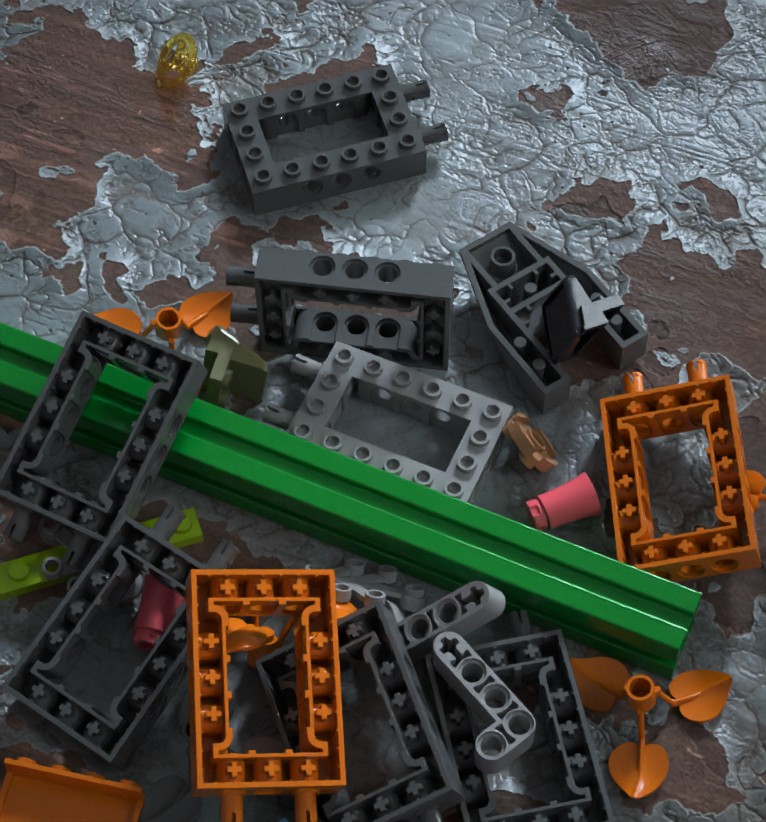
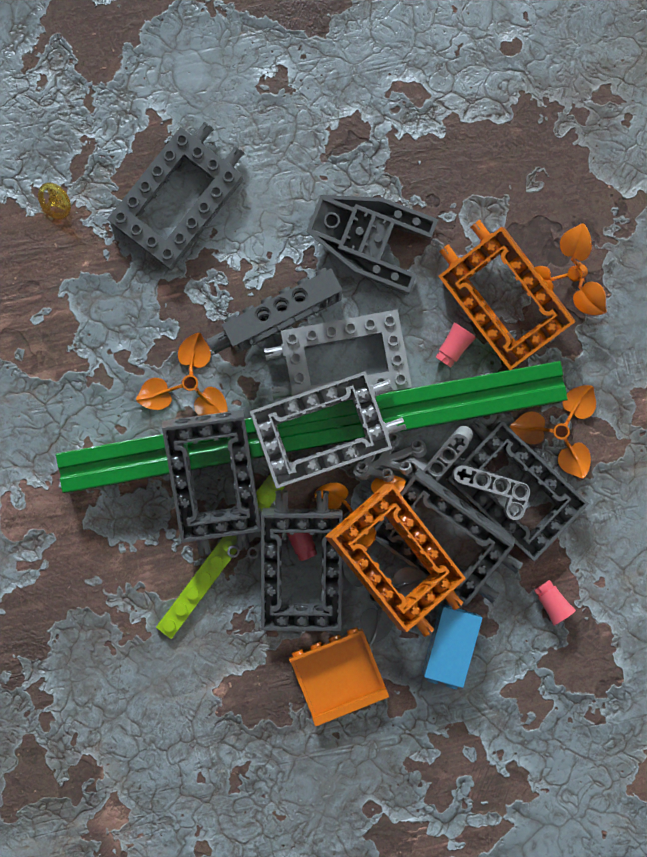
camera: 40 degrees left, 30 degrees up
olive piece [200,325,268,409] -> none
medium nougat plate [502,412,558,473] -> none
black piece [542,275,625,365] -> none
none -> light grey brick [250,371,406,489]

